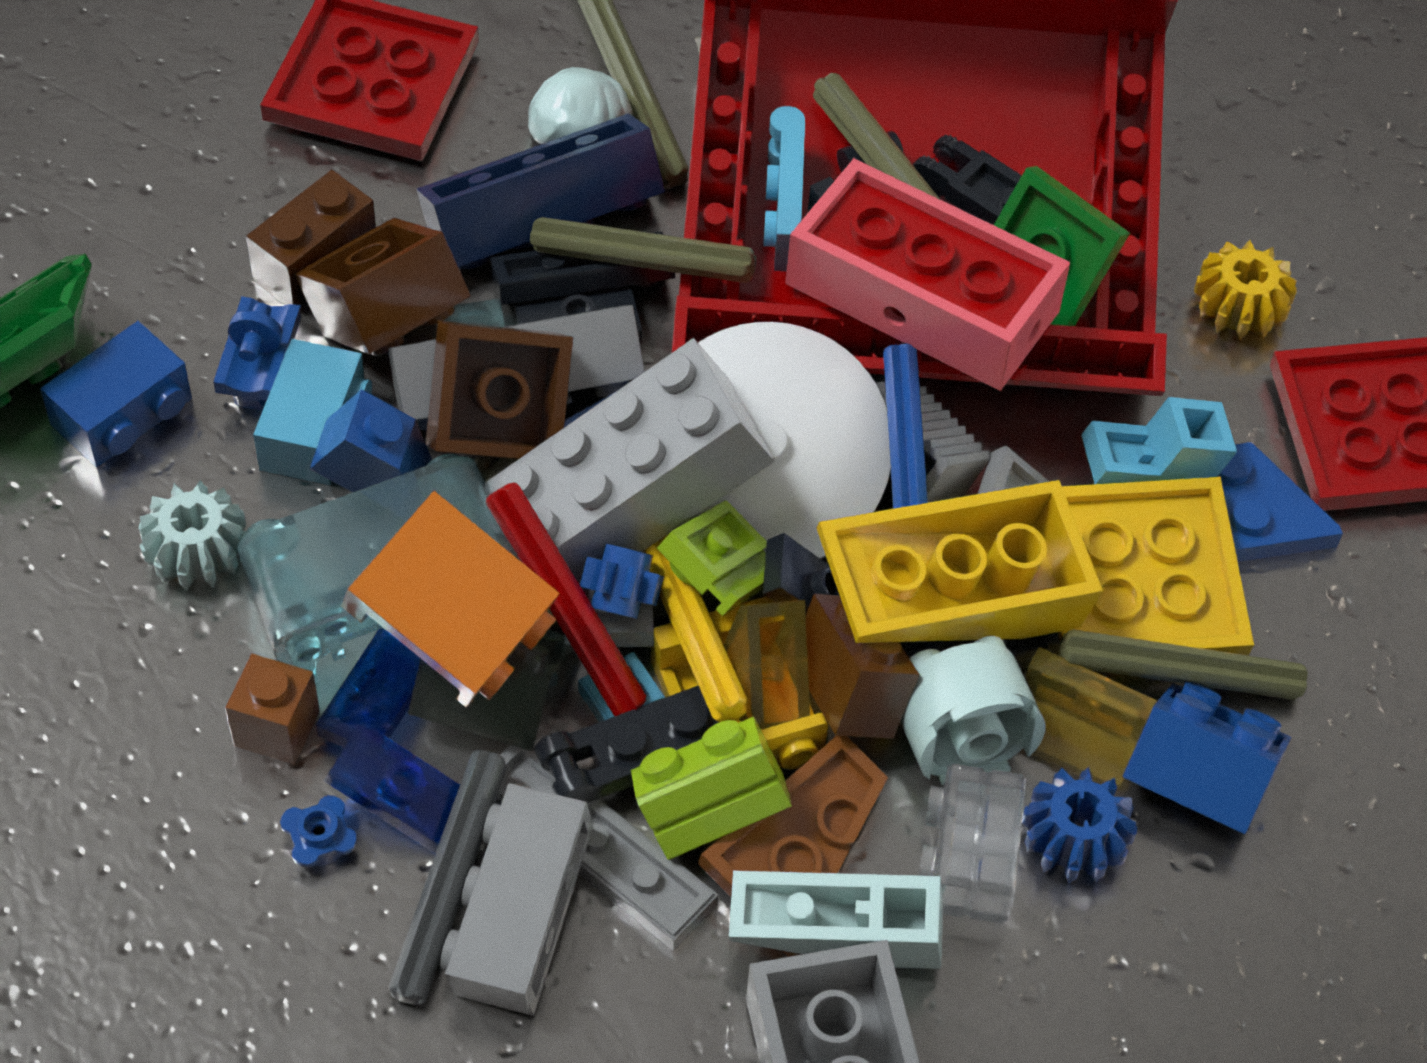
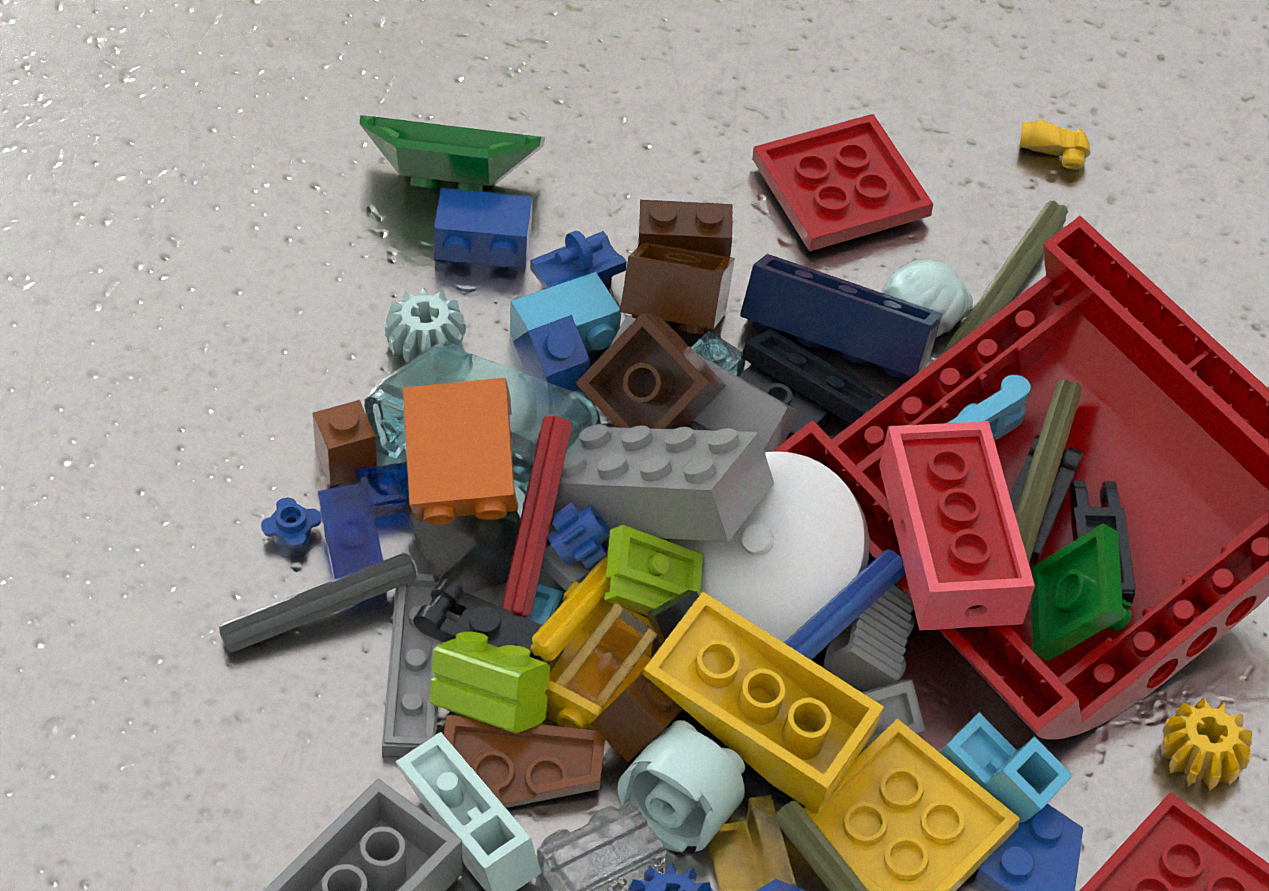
camera: 50 degrees right, 5 degrees down
light grey brick [440,783,593,1016] -> none
olive axle [530,217,757,283] -> none

